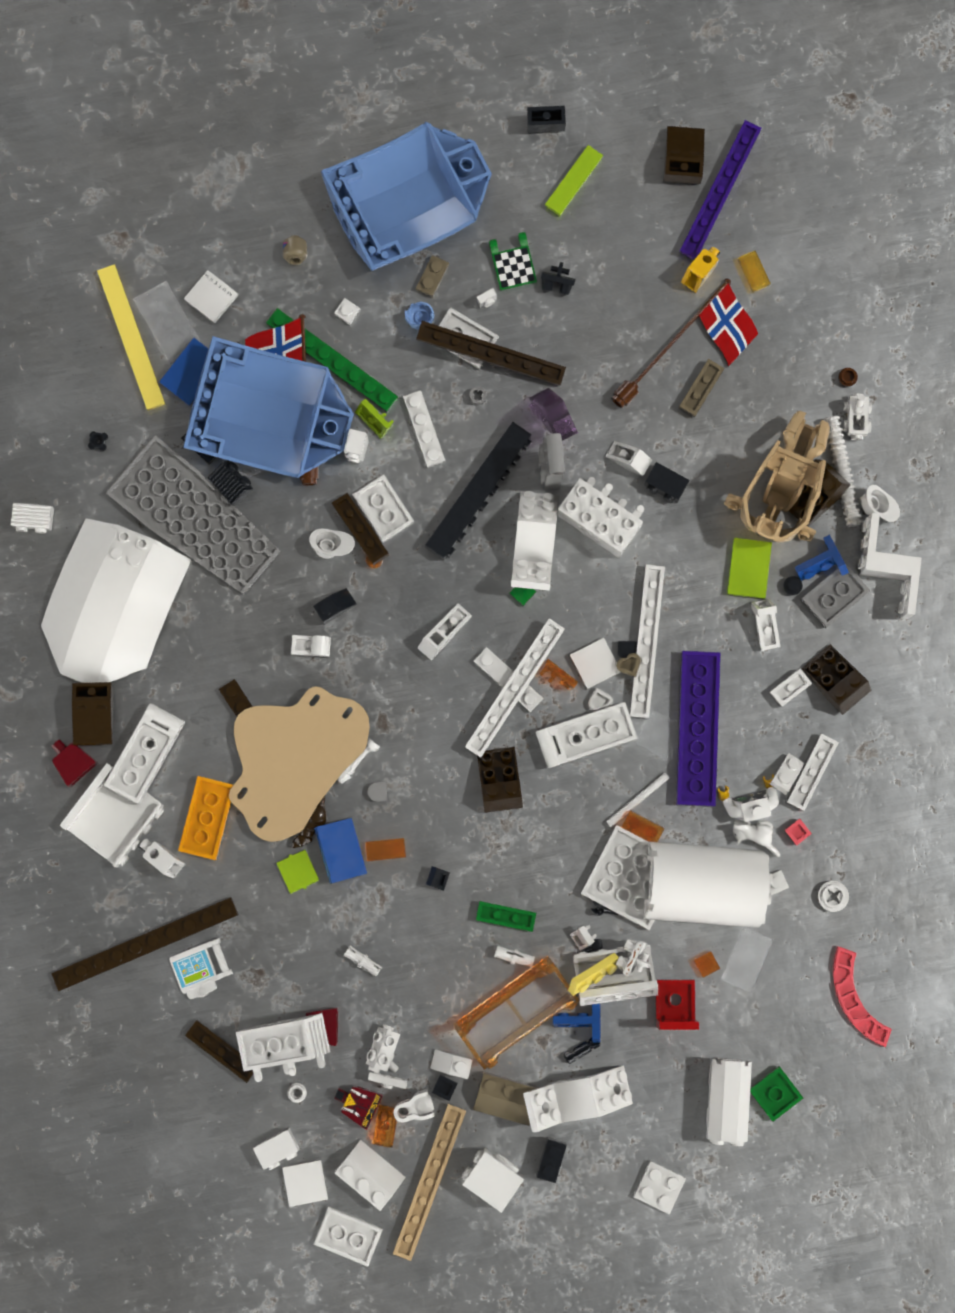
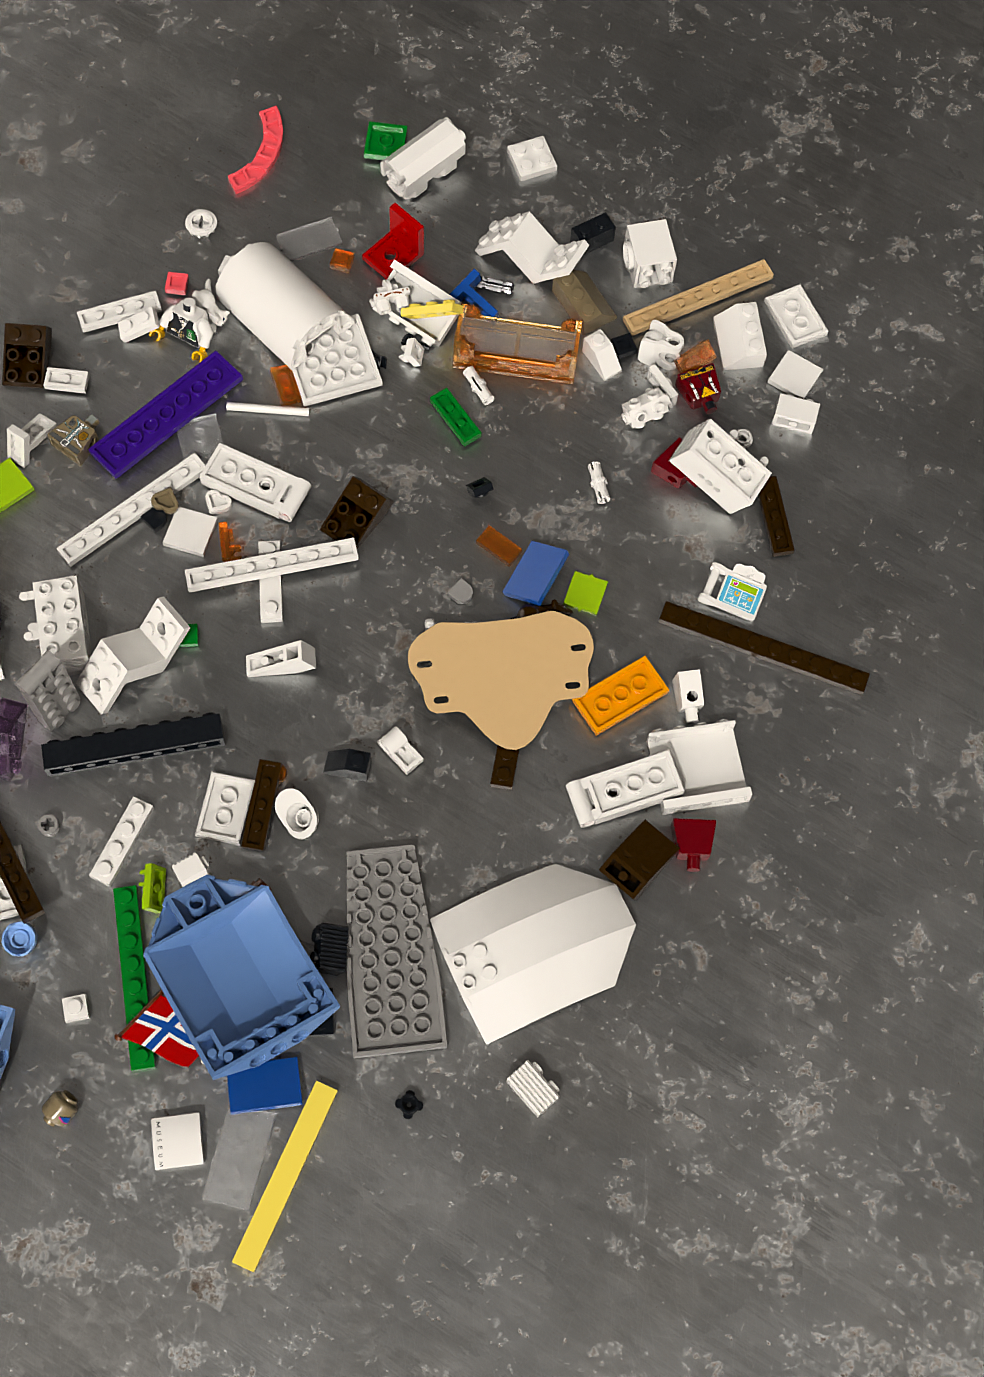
camera: 140 degrees left, 15 degrees down
none -> dark tan torso [47,414,100,466]

